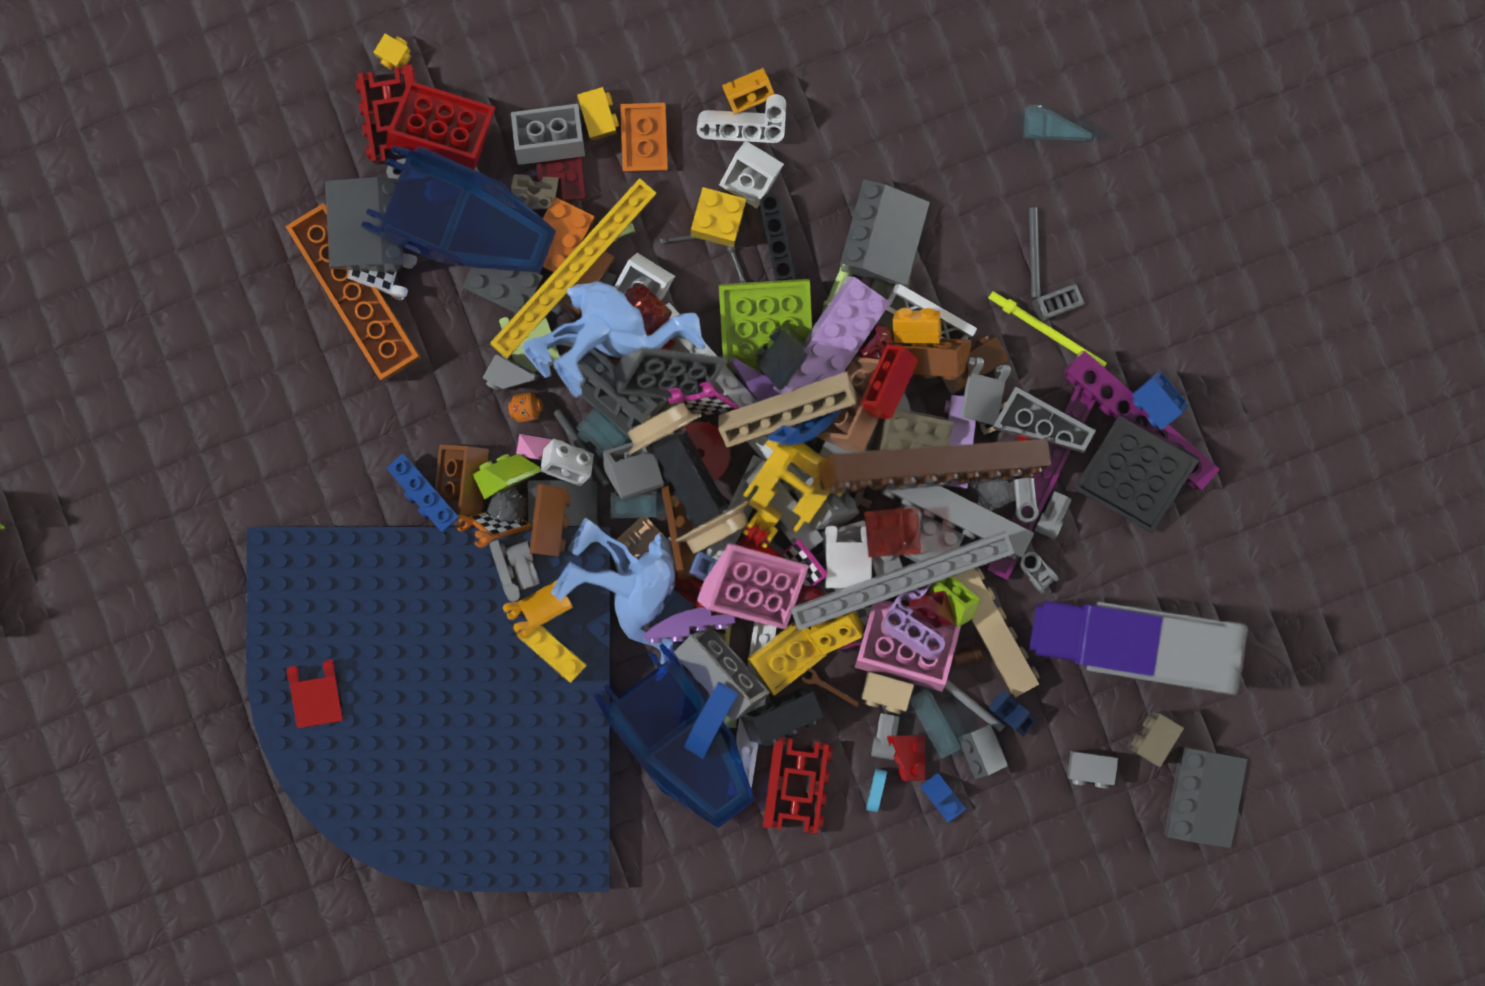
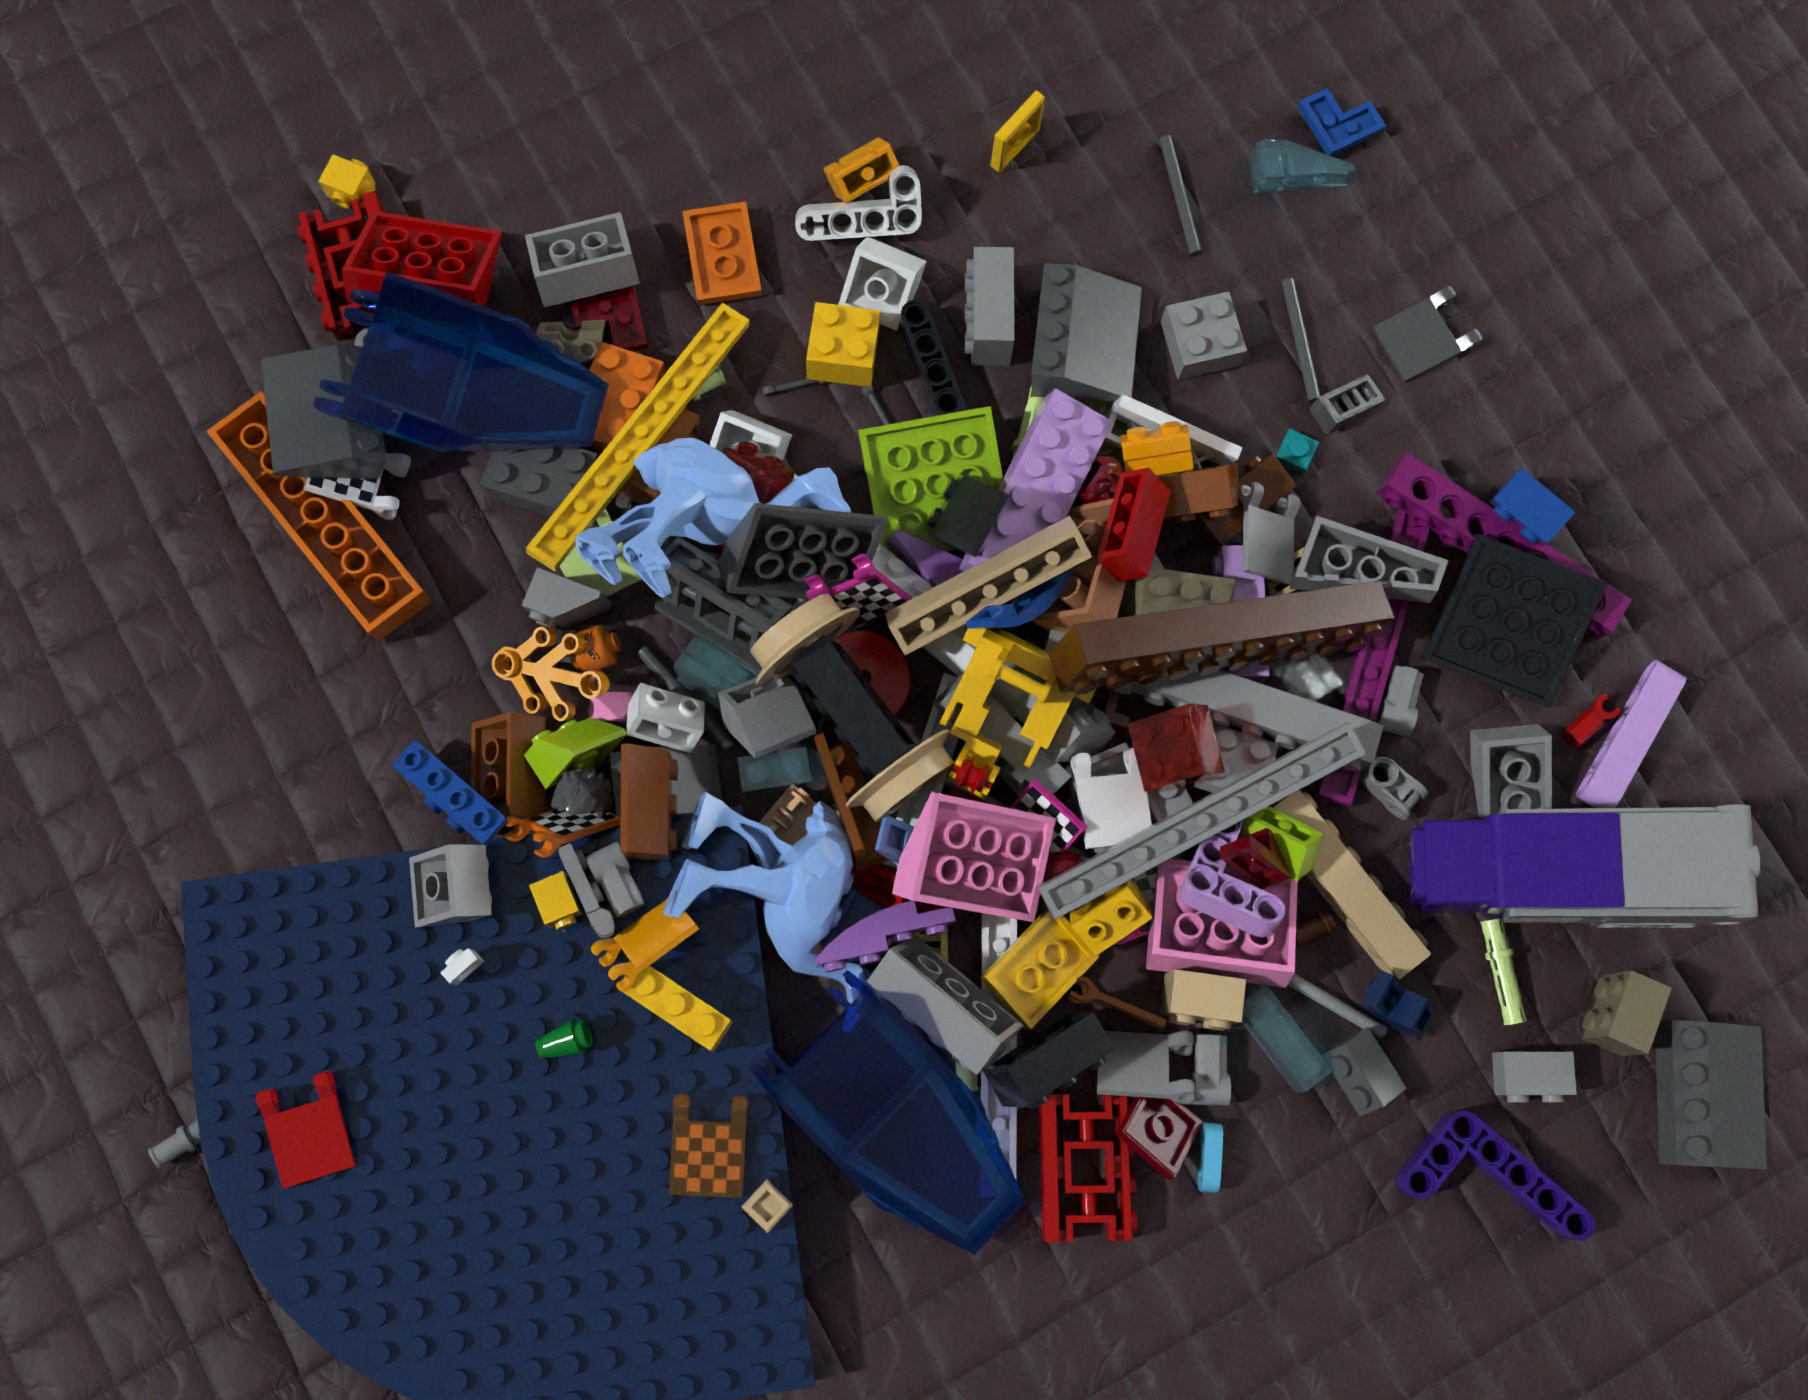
camera: 15 degrees left, 10 degrees down
yellow brick [577,87,619,141] -> none
blue slope [684,682,739,759] -> none
red wing [887,735,926,781] -> none
blue slope [920,773,966,823] -> none
neon yellow bar [988,291,1107,367] -> none
light grey piece [1014,478,1038,524] -> none
none -> light grey pin [148,1120,200,1169]
none -> light grey slope [409,844,492,928]
none -> white plate [440,948,485,986]
none -> light orange plant [492,626,610,721]
none -> yellow brick [529,871,583,930]
none -> green cone [535,1019,593,1060]
none -> clear orange flag [669,1093,748,1198]
none -> tan tile [742,1179,794,1233]
none -> light grey brick [965,247,1014,366]
none -> yellow plate [991,90,1045,173]
none -> light grey flag [1097,1031,1195,1104]
none -> dark red plate [1116,1097,1203,1180]
none -> dark grey bar [1159,135,1202,256]
none -> light grey brick [1160,291,1247,380]
none -> teal plate [1275,428,1319,474]
none -> blue plate [1298,88,1386,158]
none -> dark grey flag [1372,286,1482,383]
none -> dark purple beam [1396,1111,1595,1241]
none -> light grey slope [1470,724,1552,820]
none -> yellowish green pin [1480,918,1527,1025]
none -> red bar [1561,694,1621,749]
none -> lavender beam [1576,660,1686,808]

